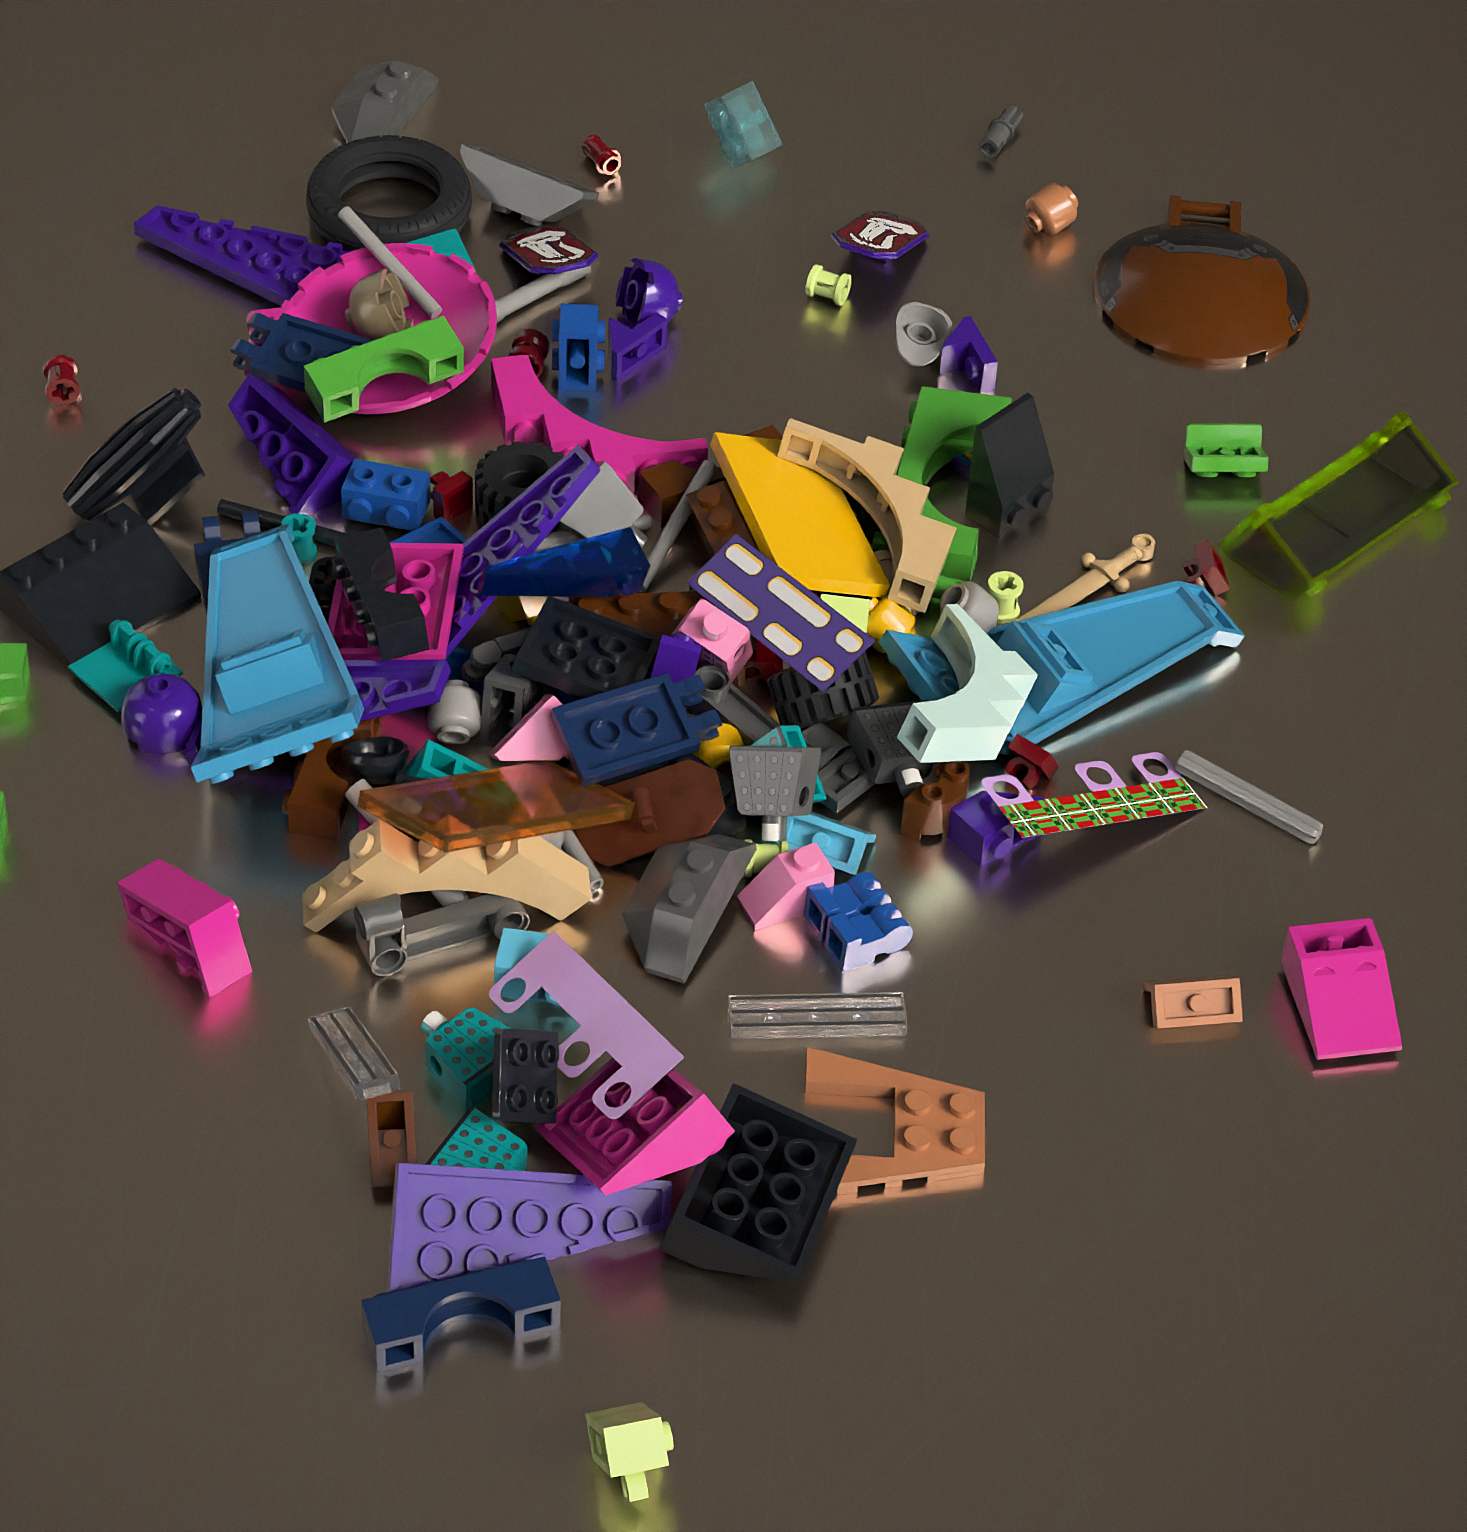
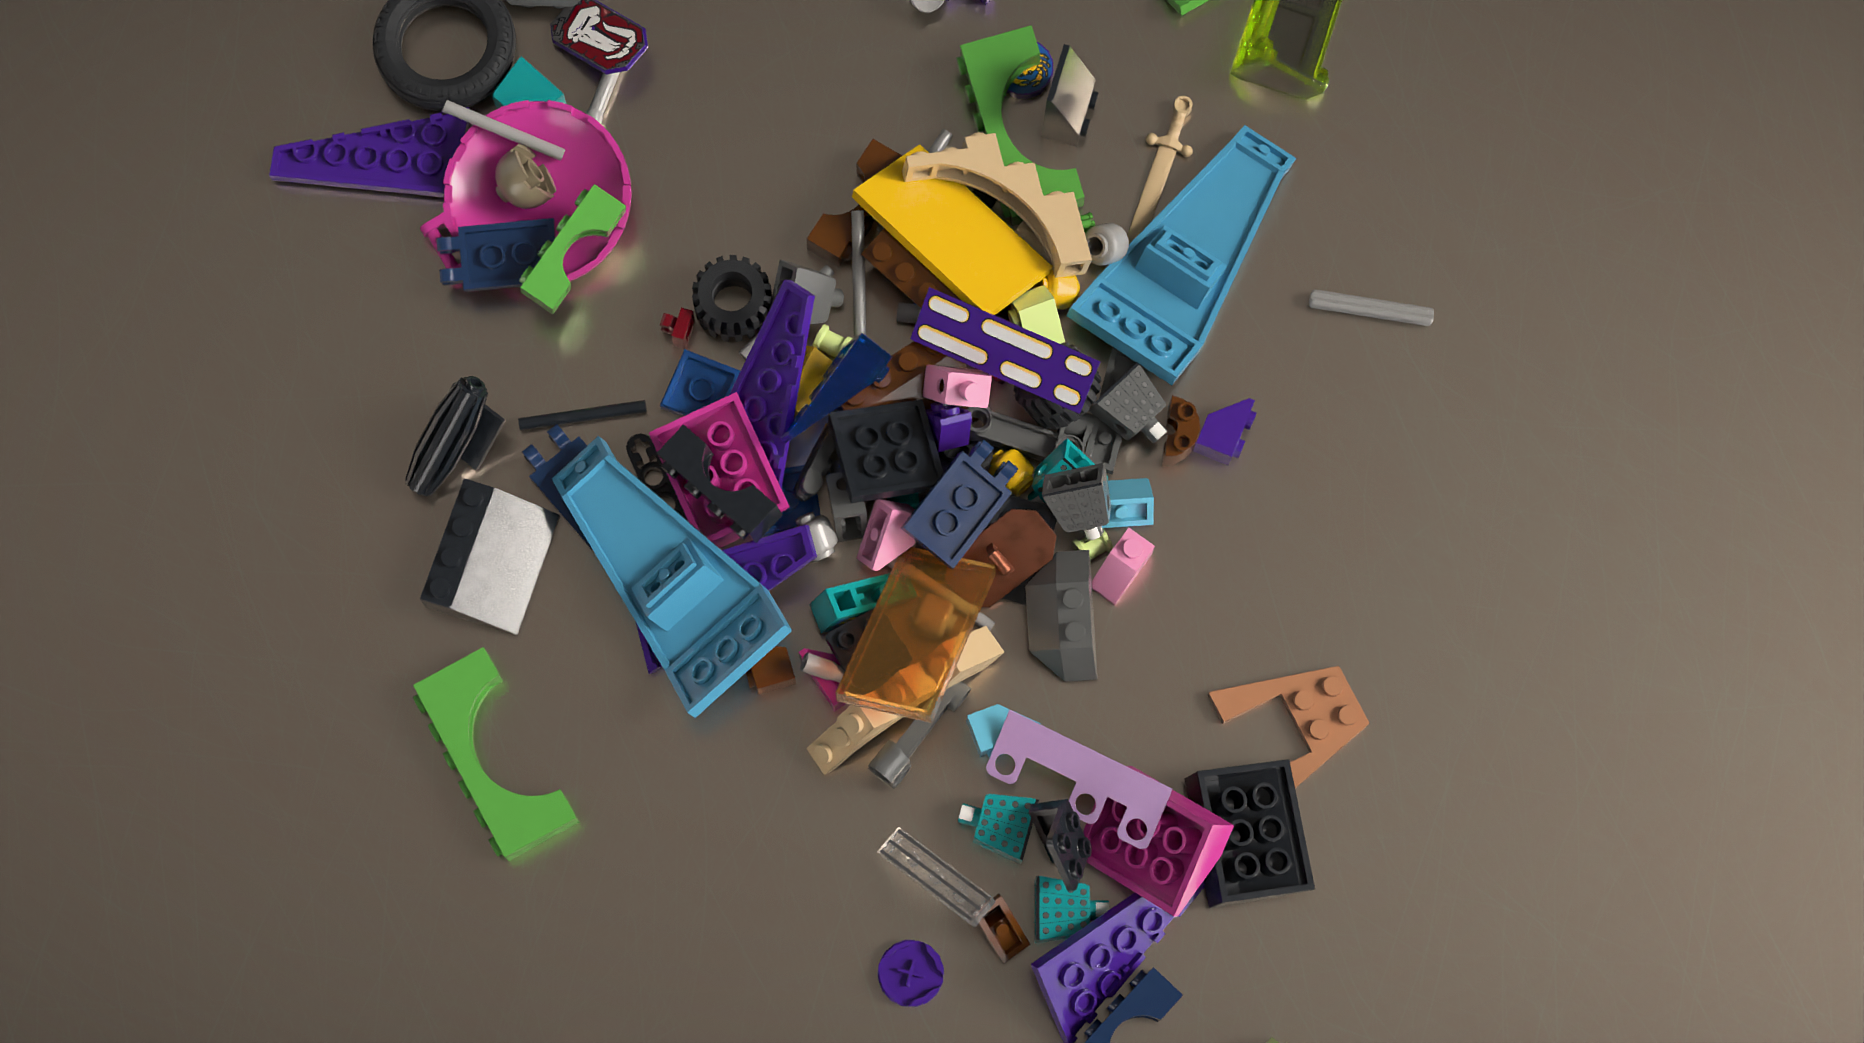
camera: 30 degrees left, 30 degrees up
dark red bush [43,354,80,405] -> none
teal hinge [67,619,183,712] -> none
dark pink wedge [117,858,252,997] -> none
dark purple cylinder [121,673,202,755] -> none
dark purple wedge [228,374,356,516] -> none
teal bush [281,513,317,566] -> none
blue brick [341,459,430,531] -> none
black piece [341,736,410,786] -> none
dark pink arch [491,355,708,495] -> none
dark red wheel [507,328,550,378] -> none
blue brick [552,304,606,392] -> none
dark purple slope [608,312,667,382] -> none
dark purple cylinder [616,258,682,329] -> none
clear tile [728,992,907,1039] -> none
blue legs [803,872,913,973] -> none
light aqua arch [897,604,1038,763] -> none
piece [981,752,1207,838] -> none
yellowish green bush [988,571,1023,624] -> none
dark red tile [1005,734,1059,789] -> none
panel [1143,975,1243,1029] -> none
dark red tile [1182,539,1230,596] -> none
dark pink slope [1281,918,1402,1060] -> none
none -> dark purple tile [878,940,944,1007]

